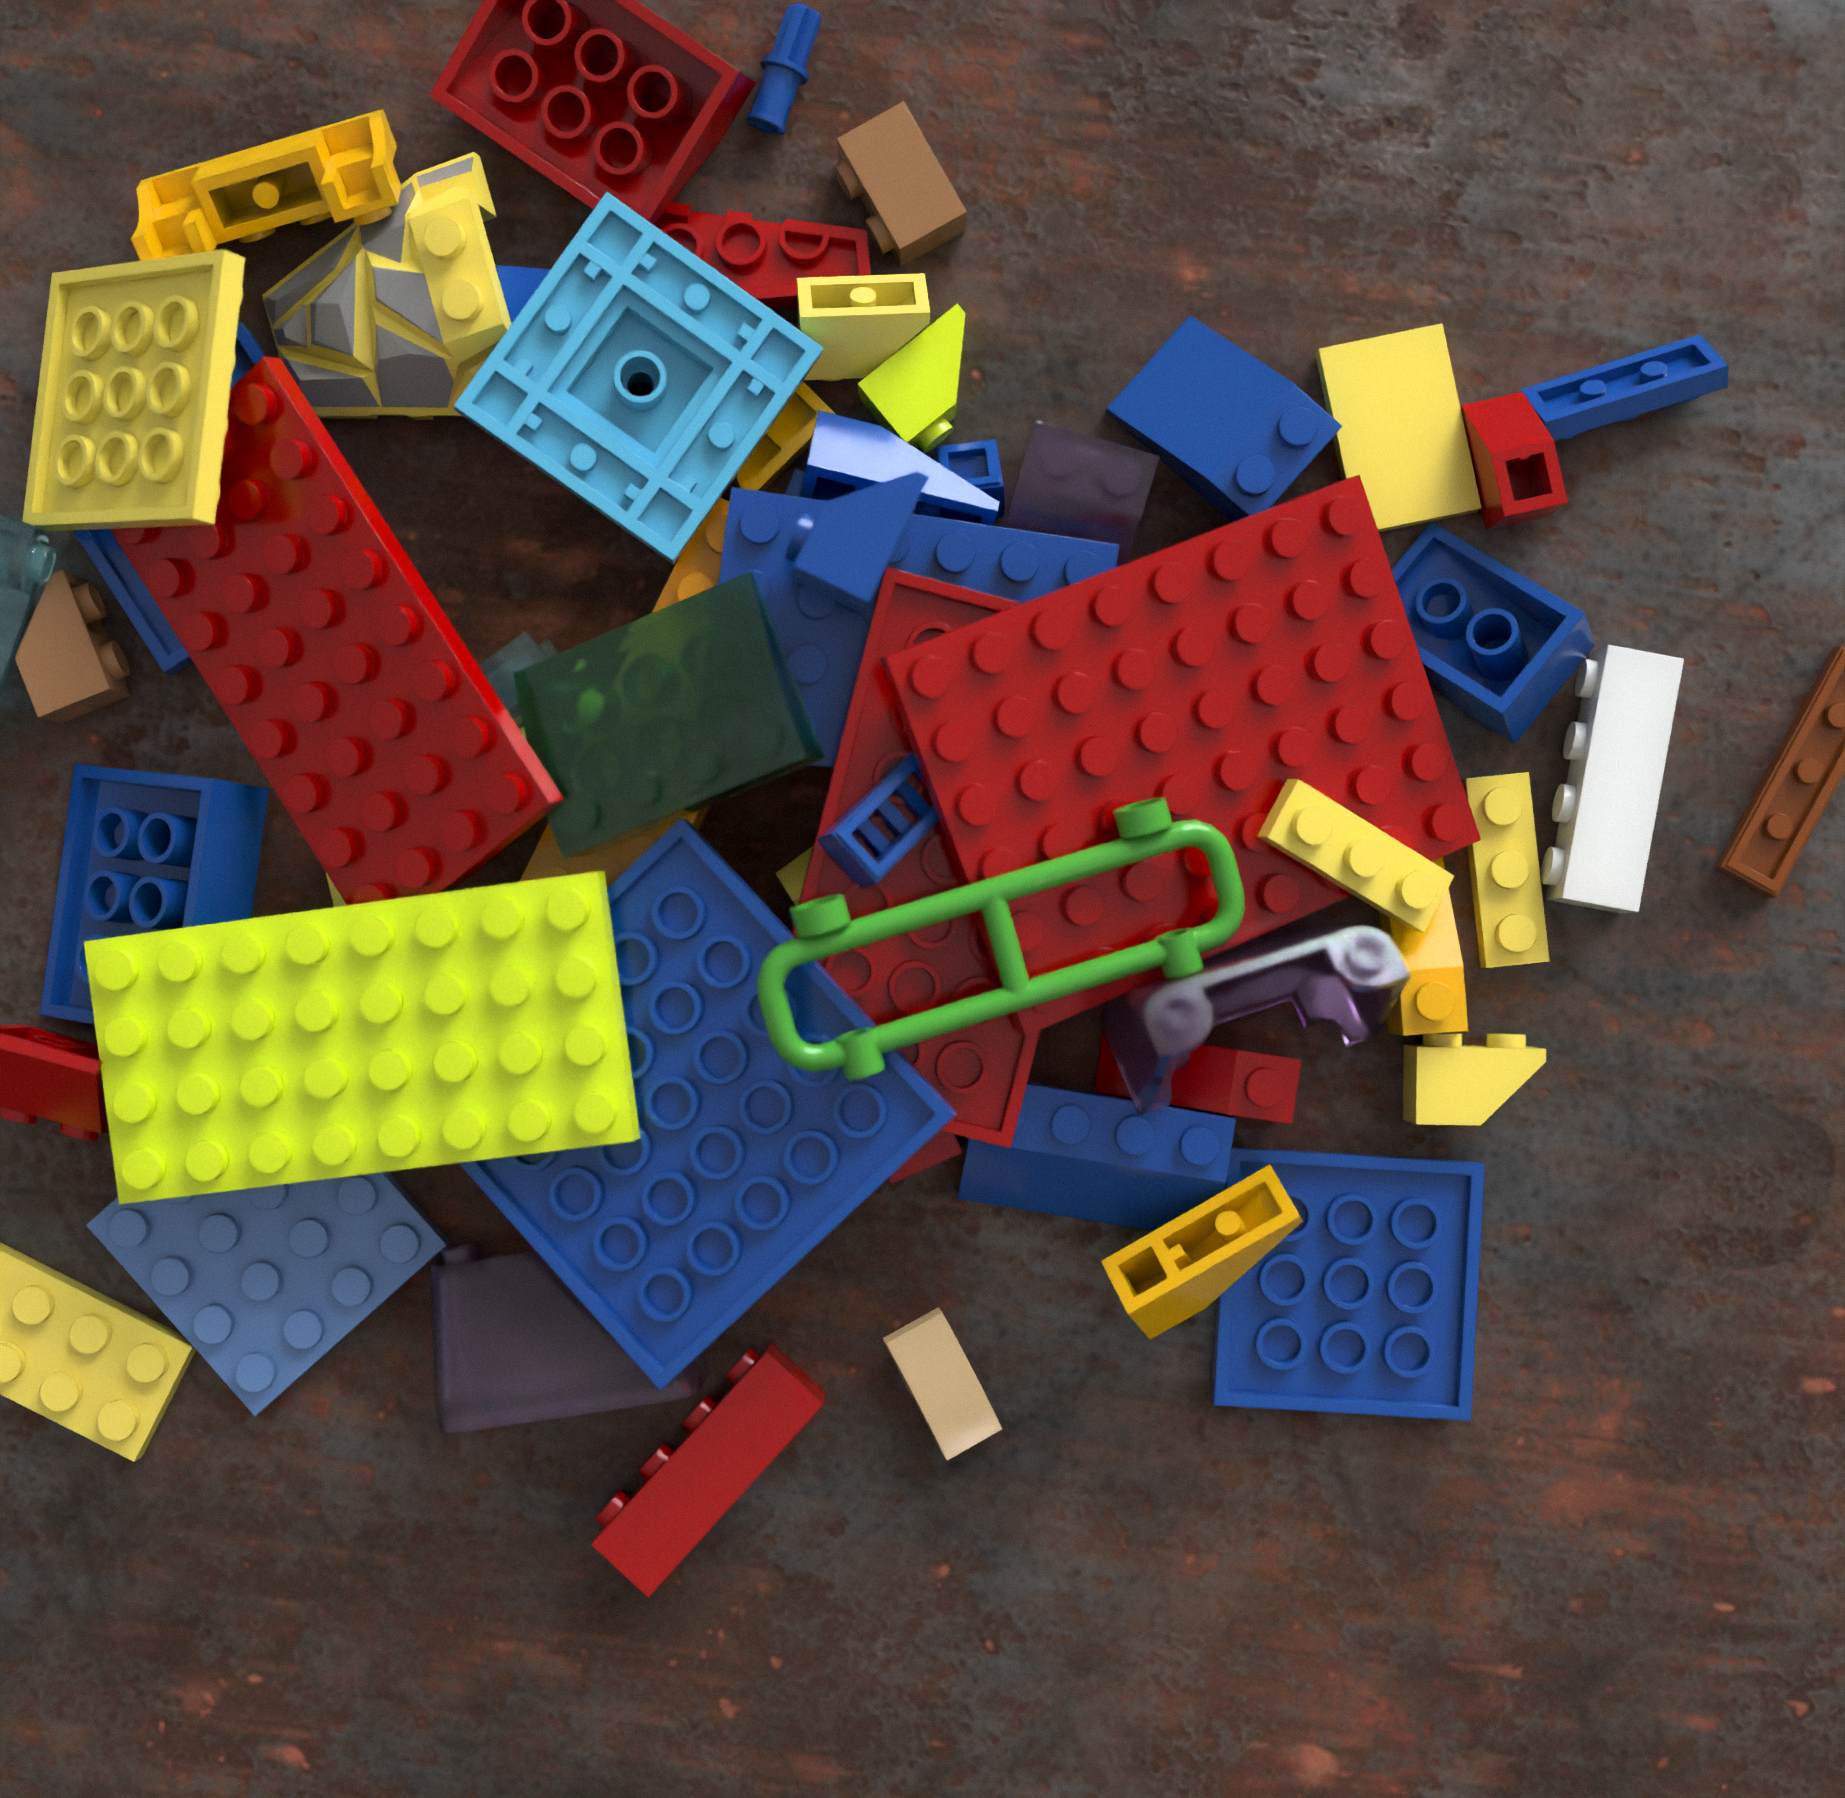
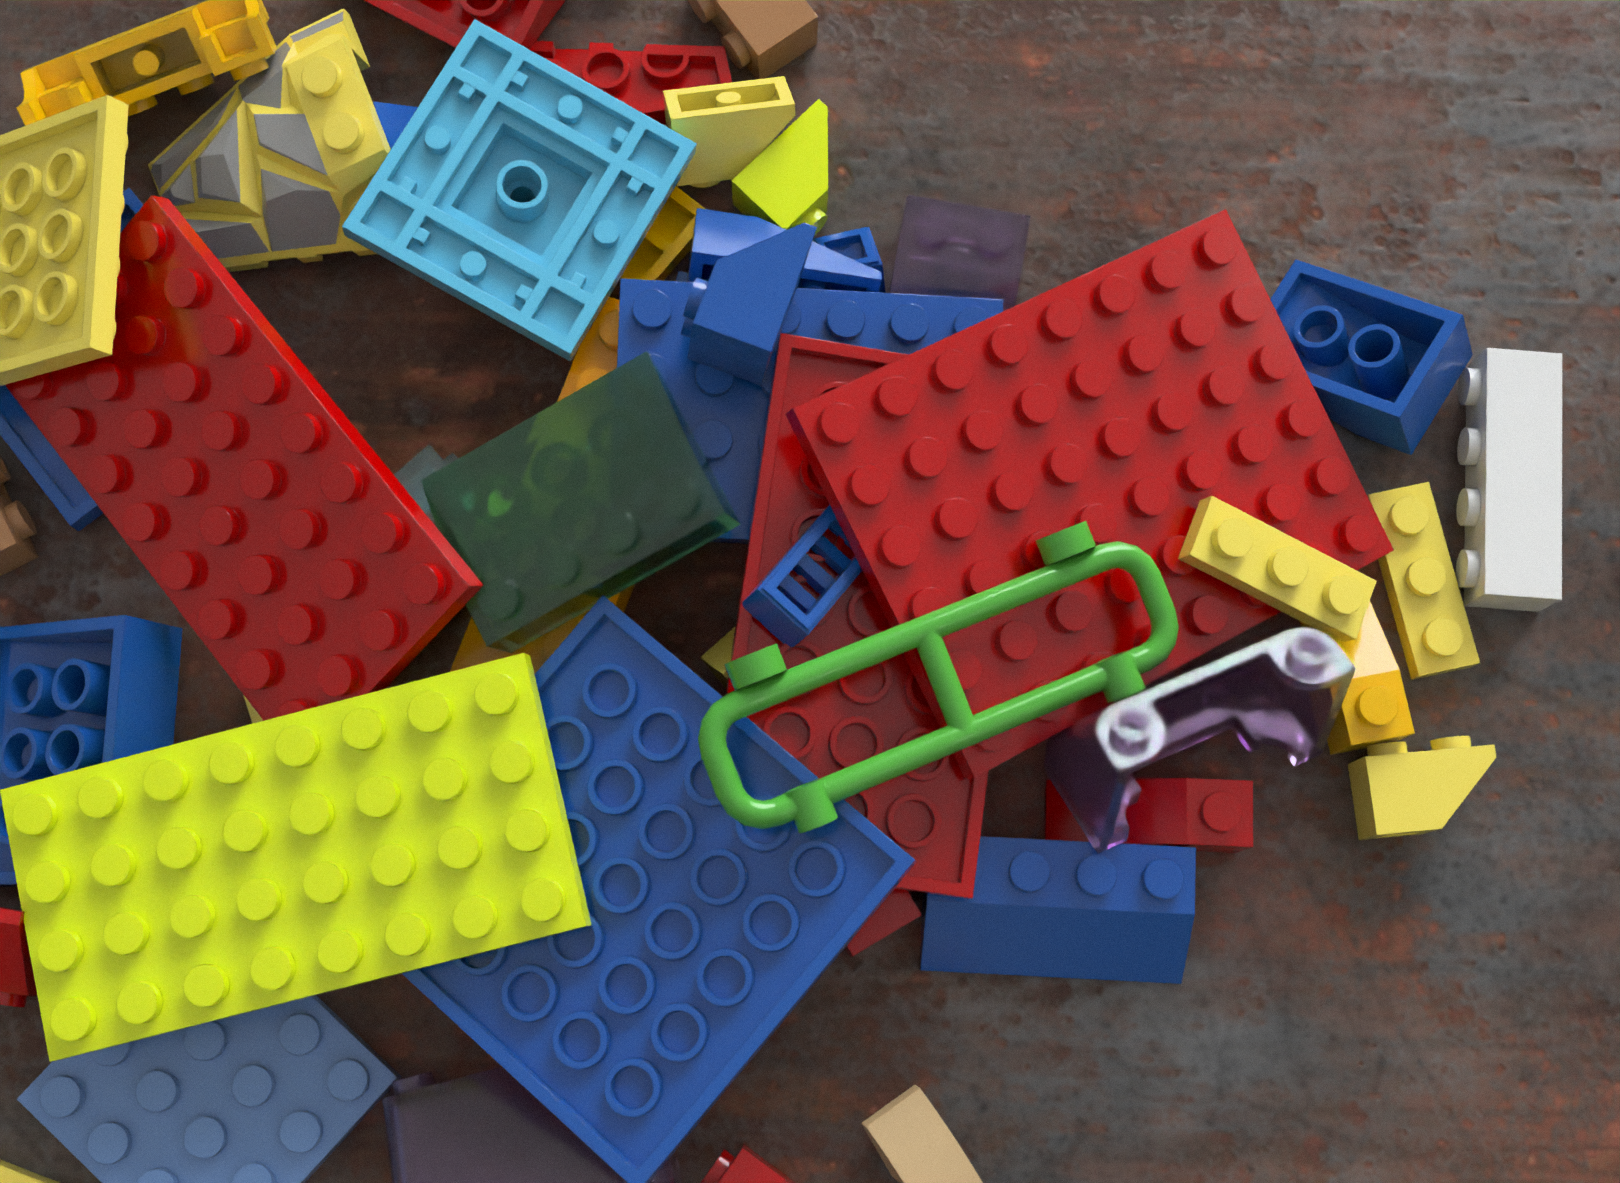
camera: 10 degrees left, 10 degrees down
yellow slope [1101,1164,1303,1340] -> none
blue slope [1105,316,1342,523] -> none
blue plate [1211,1146,1485,1421] -> none
light yellow tile [1315,323,1482,532] -> none
red slope [1460,392,1568,531] -> none
blue plate [1520,334,1729,441] -> none

